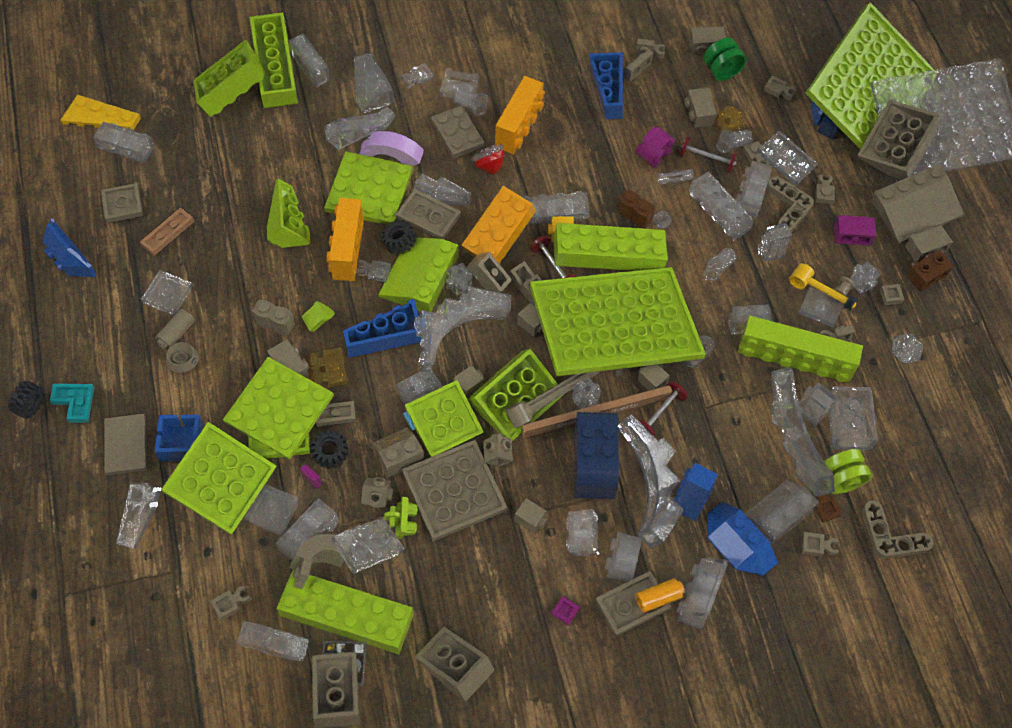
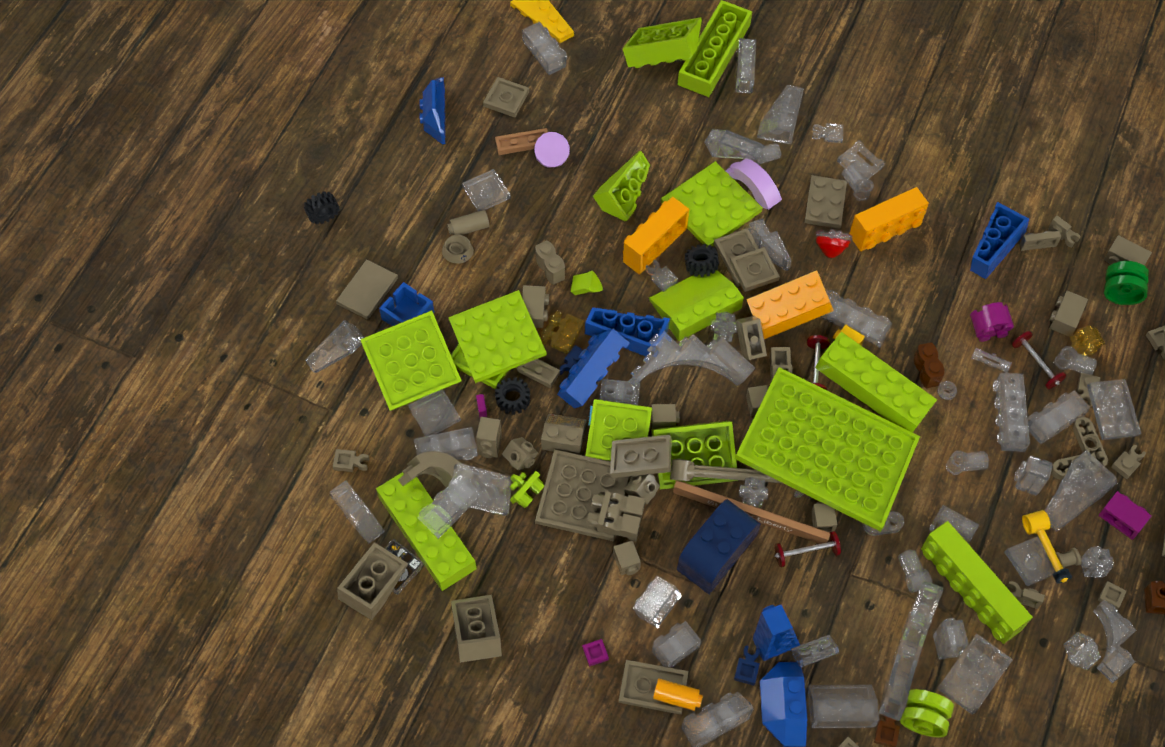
camera: 40 degrees right, 0 degrees up
teal plate [50,384,94,423] -> none
clear arch [618,414,684,548] -> none
none -> clear brick [417,474,481,539]
none -> dark tan brick [476,417,502,458]
none -> lavender tile [534,132,570,168]
none -> blue wedge [557,329,630,408]
none -> dark blue plate [560,345,583,377]
none -> dark tan hips [587,491,645,542]
none -> dark tan plate [610,435,672,478]
none -> dark tan plate [730,247,780,292]
none -> dark blue plate [734,645,760,686]
none -> clear plate [791,635,839,667]
none -> clear piece [898,550,932,593]
none -> clear wedge [1045,450,1117,532]
none -> clear arch [1093,600,1136,683]

